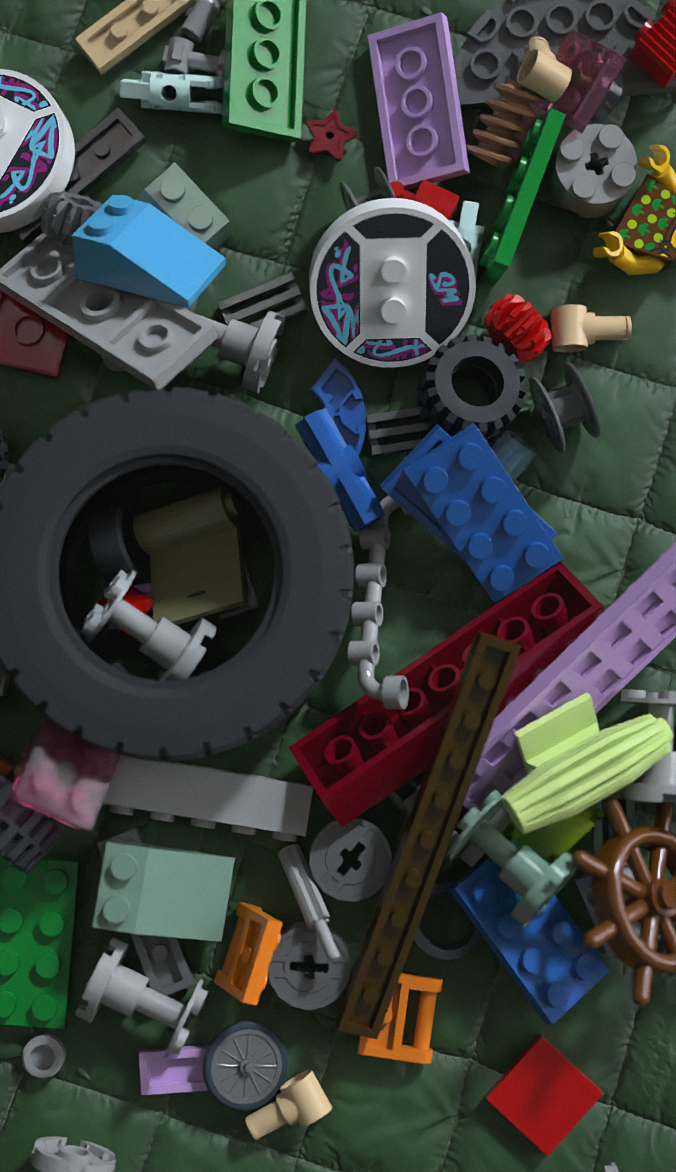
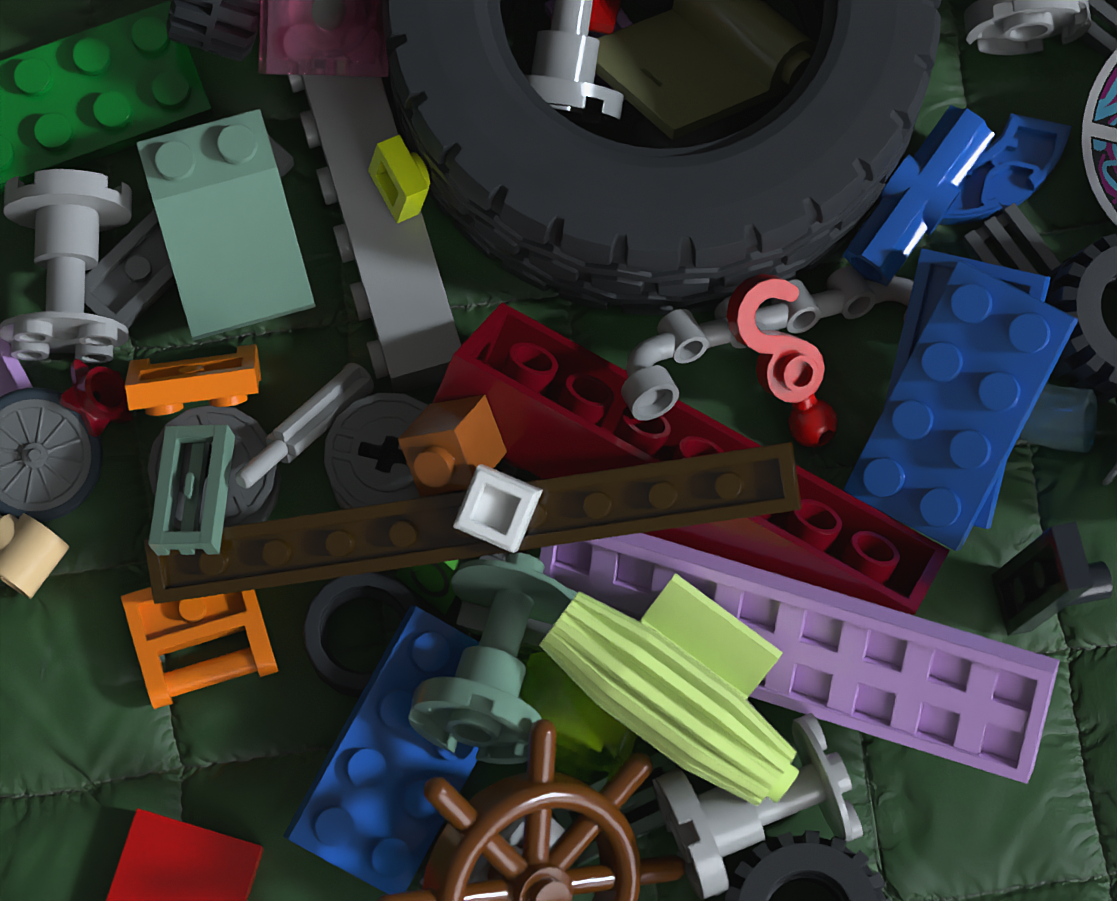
camera: 65 degrees right, 10 degrees down
none -> dark red plate [59,359,133,437]
none -> sand green tile [149,424,235,555]
none -> neon yellow plate [368,134,430,224]
none -> dark orange brick [398,394,507,497]
none -> white tile [453,464,542,553]
none -> piece [726,274,838,448]
none -> black piece [992,522,1113,636]

